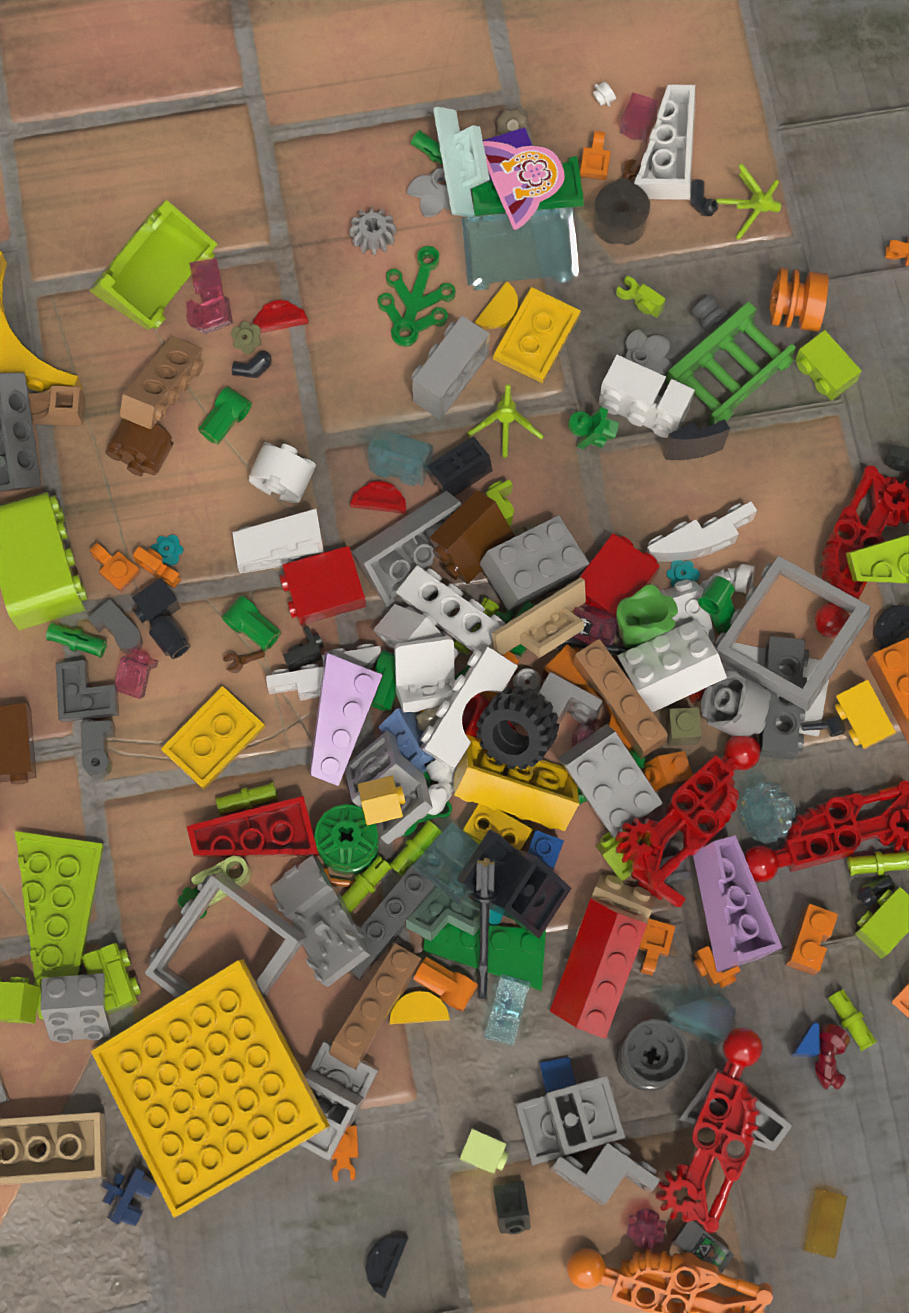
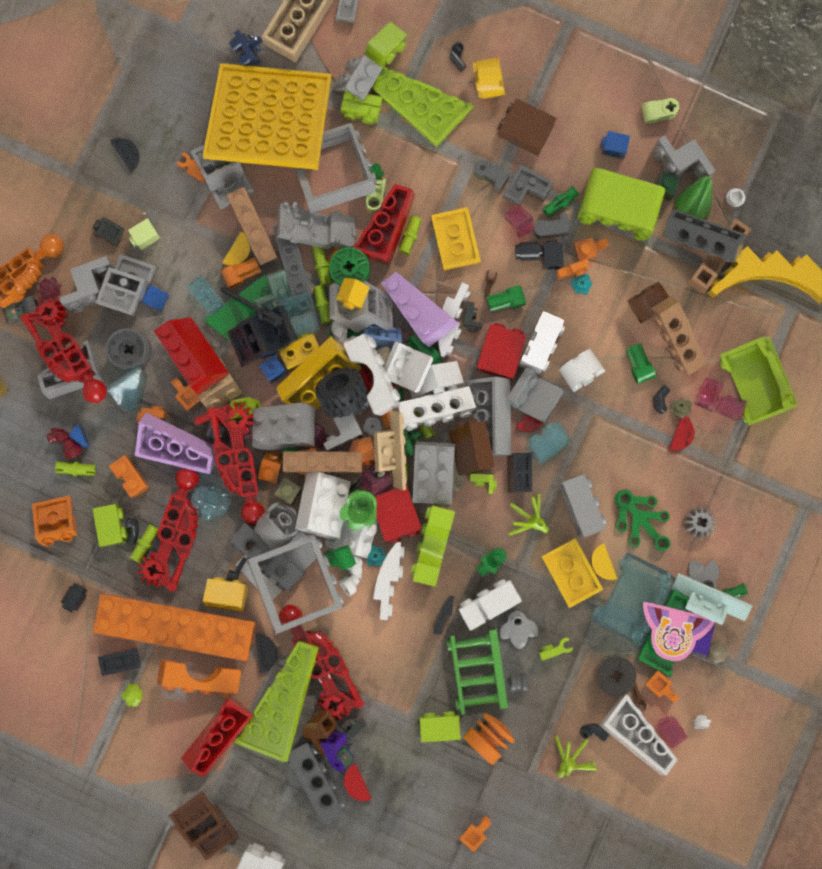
camera: 125 degrees right, 10 degrees up
none -> lime brick [410,505,455,587]
none -> light grey bracket [507,367,564,422]

